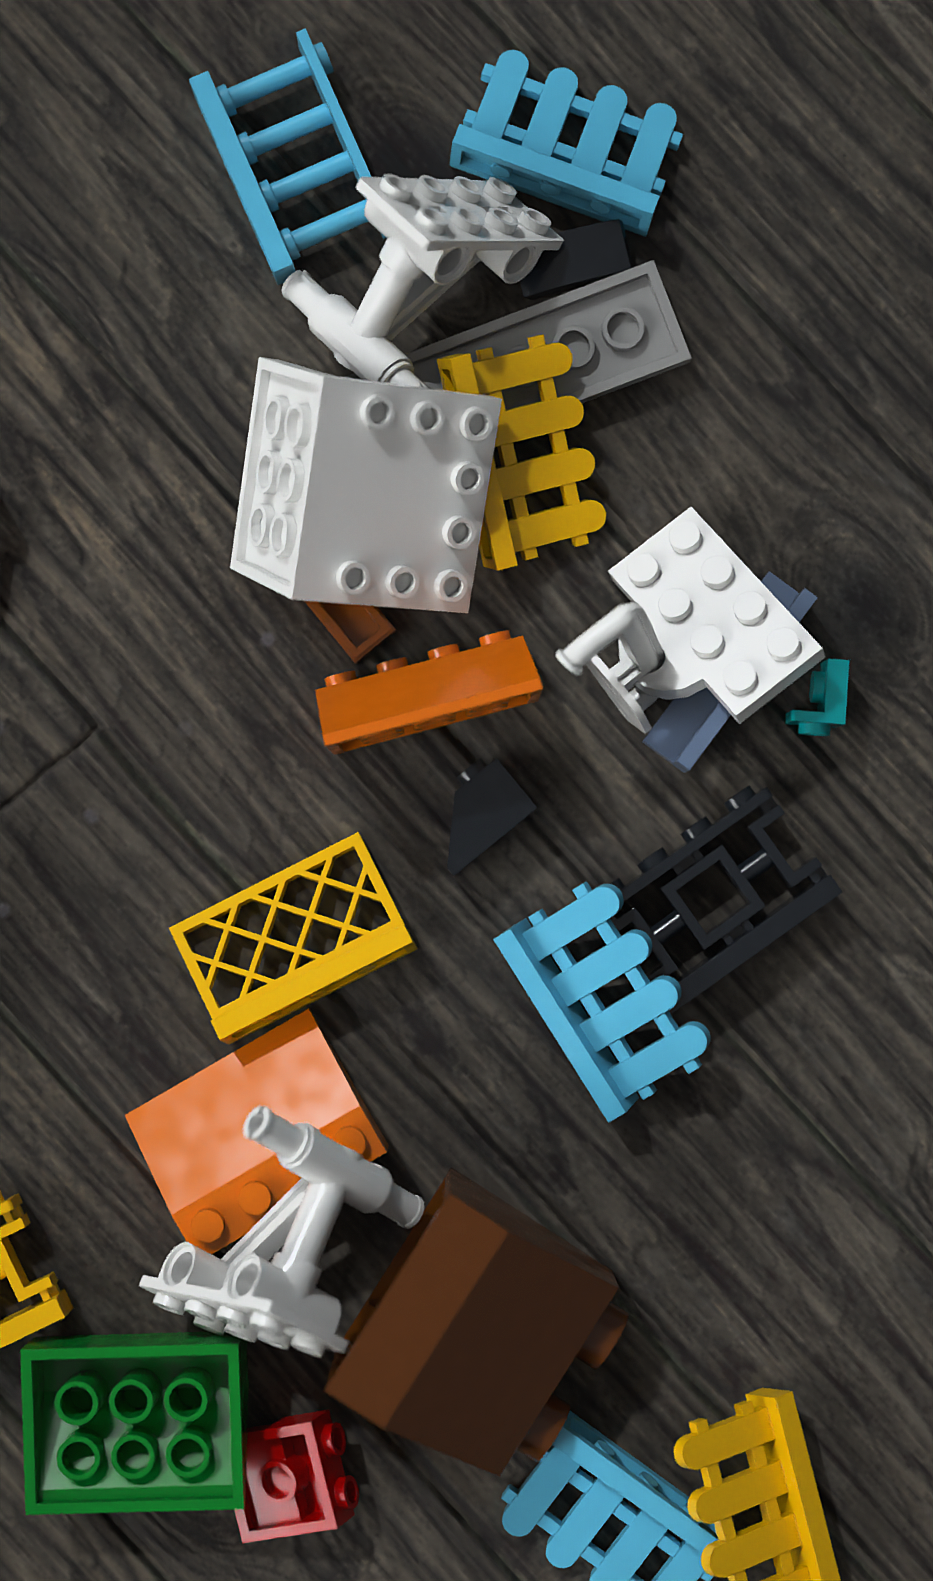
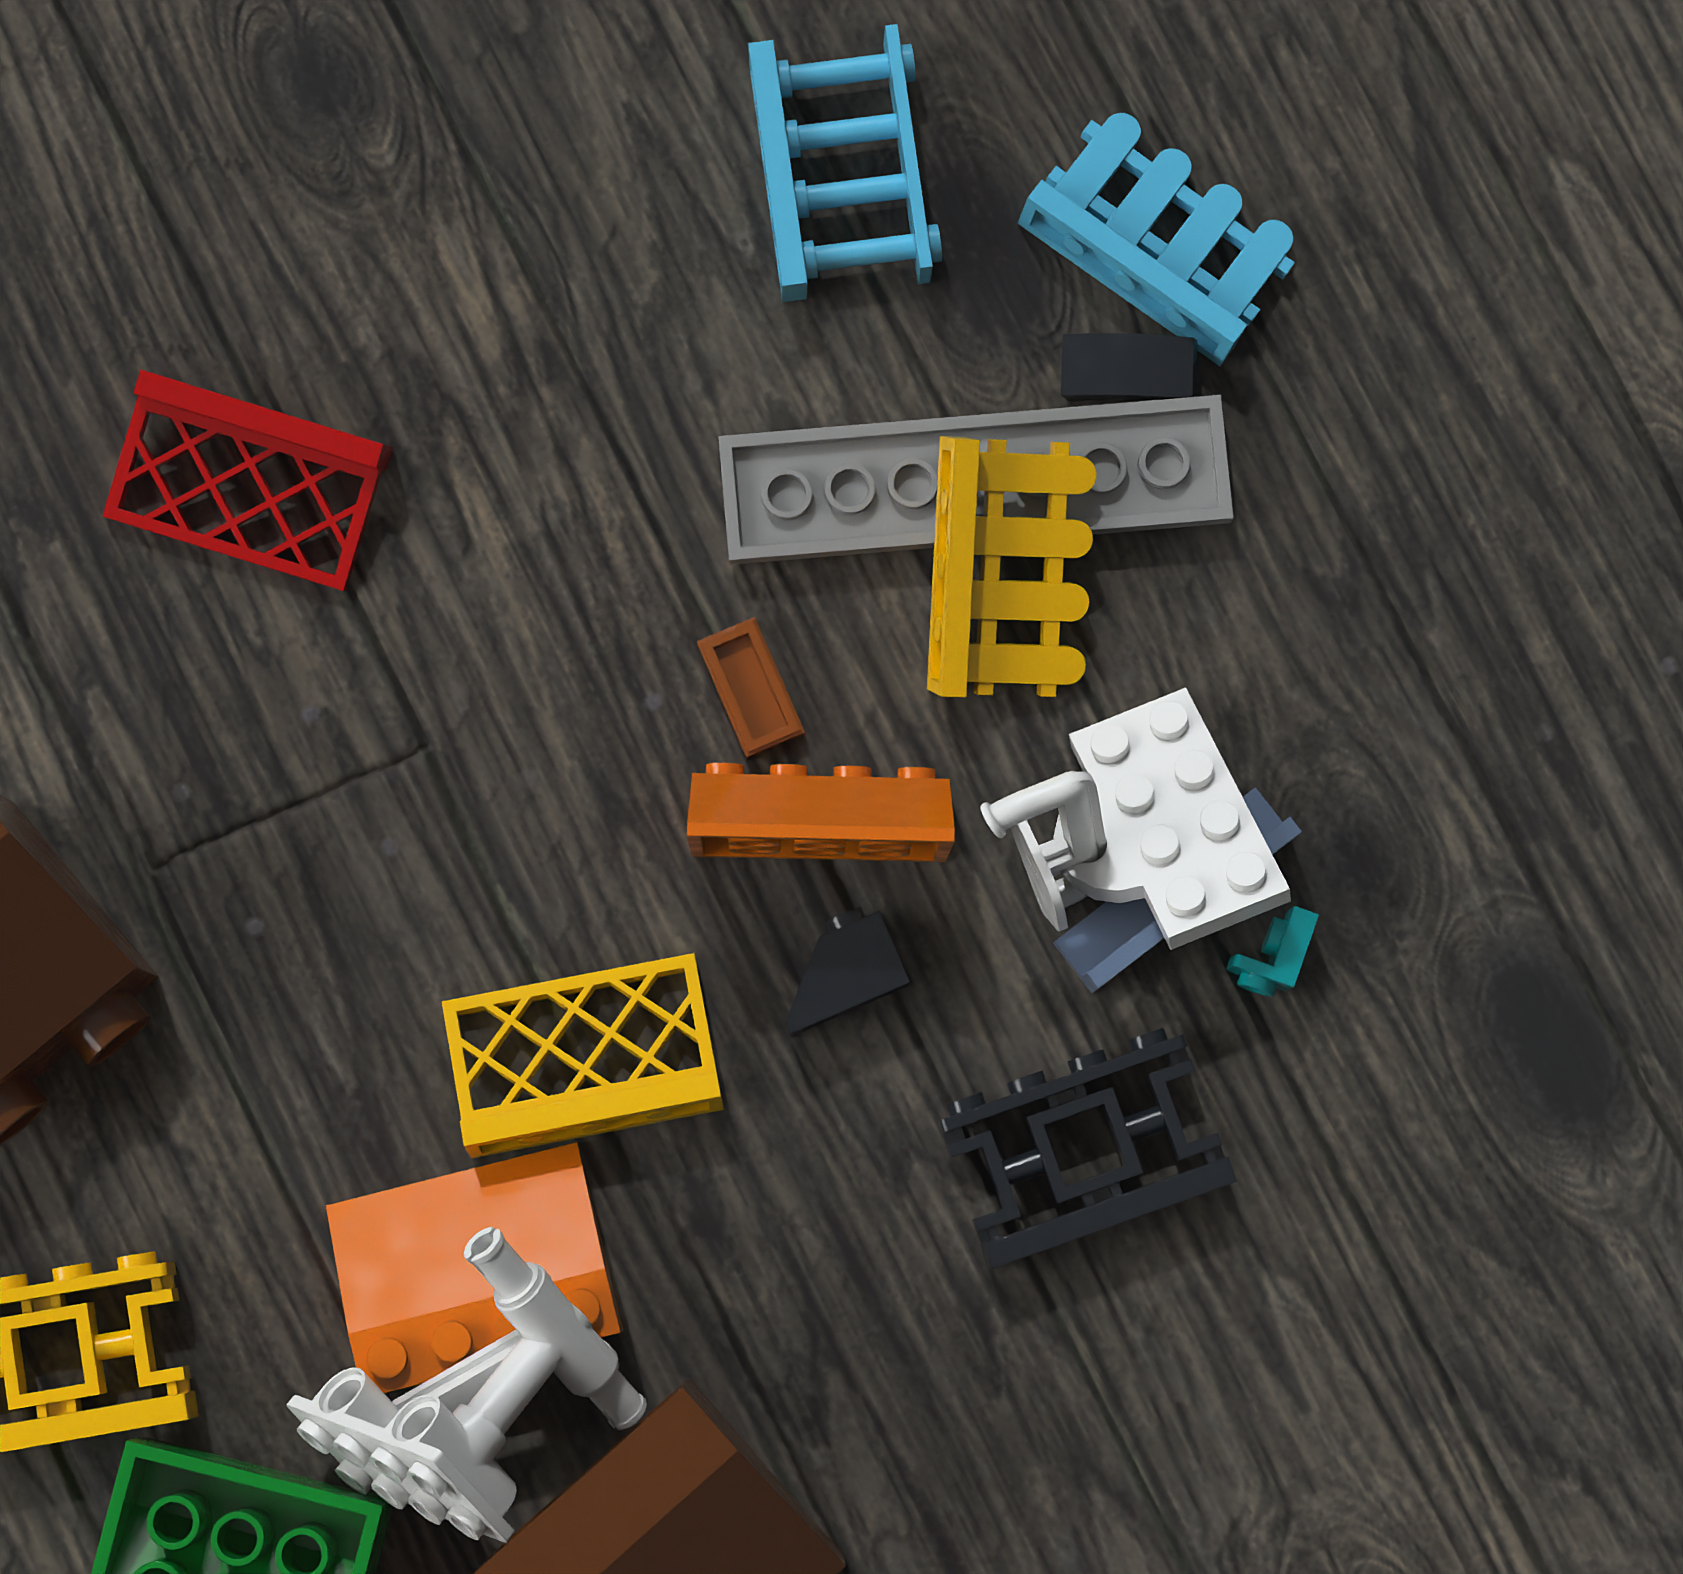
camera: 10 degrees right, 5 degrees down
white bracket [230,357,502,613] -> none
white plate [282,174,564,388] -> none
medium azure fence [493,881,711,1123] -> none

